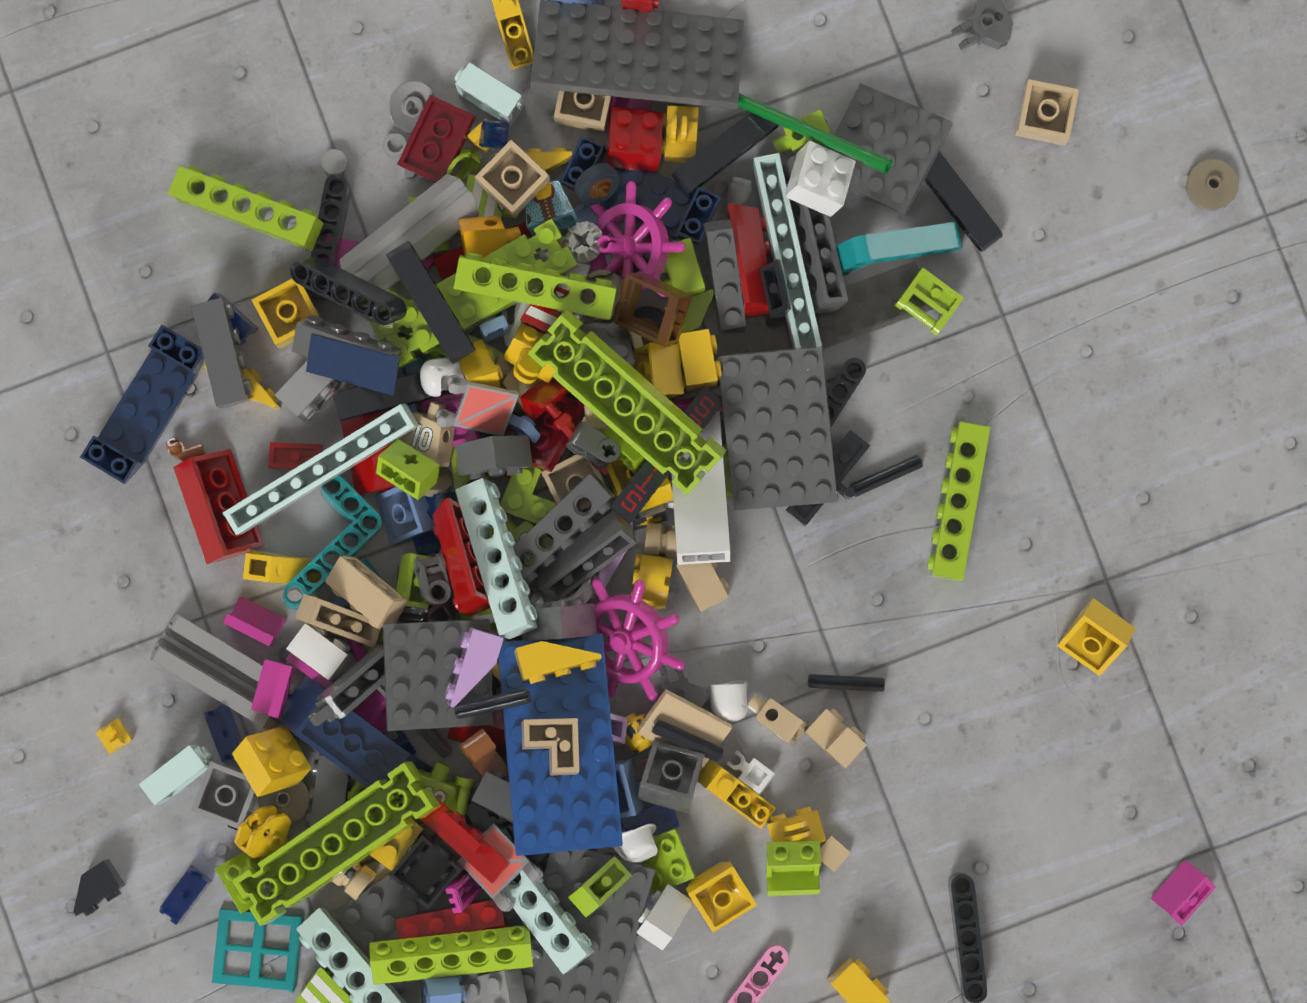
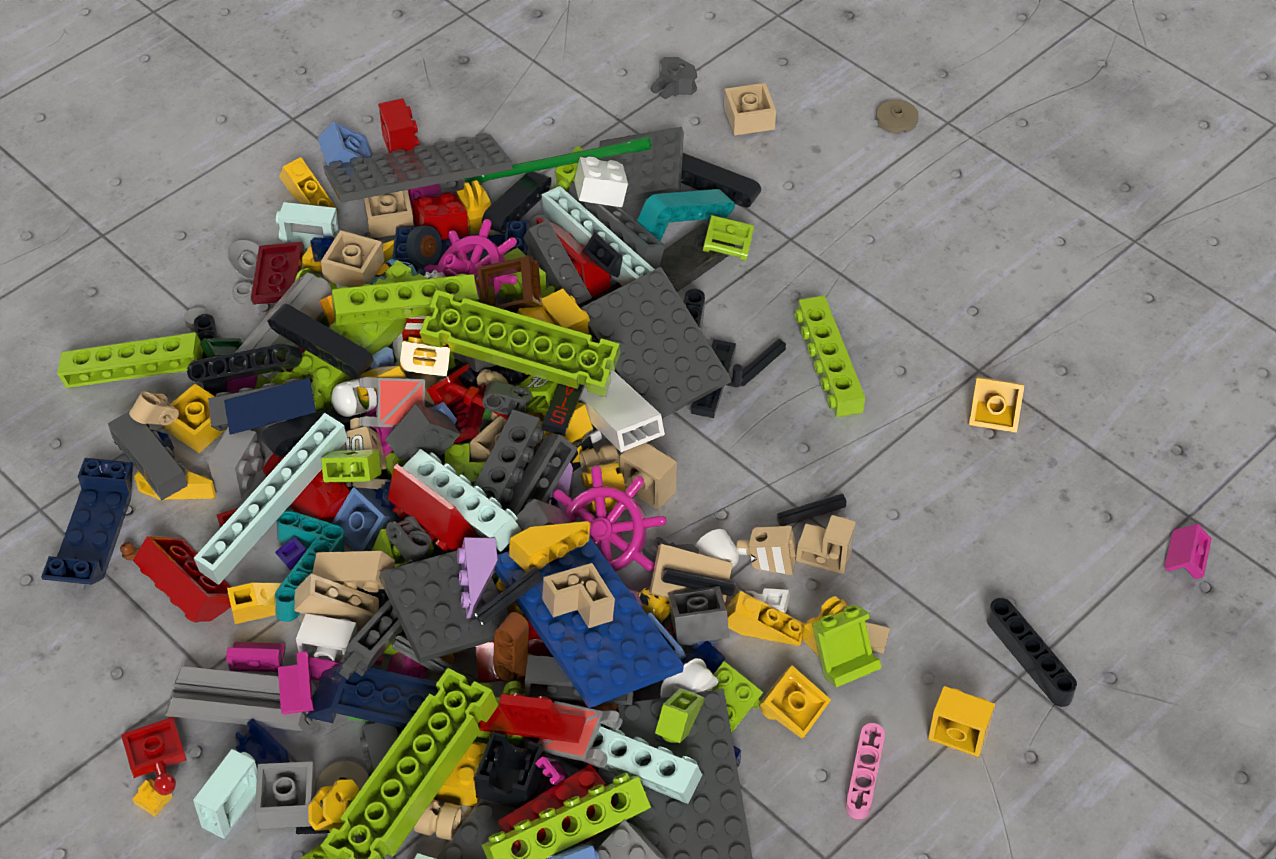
camera: 25 degrees left, 35 degrees down
yellow brick [232,725,312,797] -> none
white brick [636,884,694,951] -> none
none -> red plate [121,717,187,795]
none -> tan piece [129,392,179,425]
none -> dark green tile [200,338,243,358]
none -> dark purple tile [275,537,307,570]

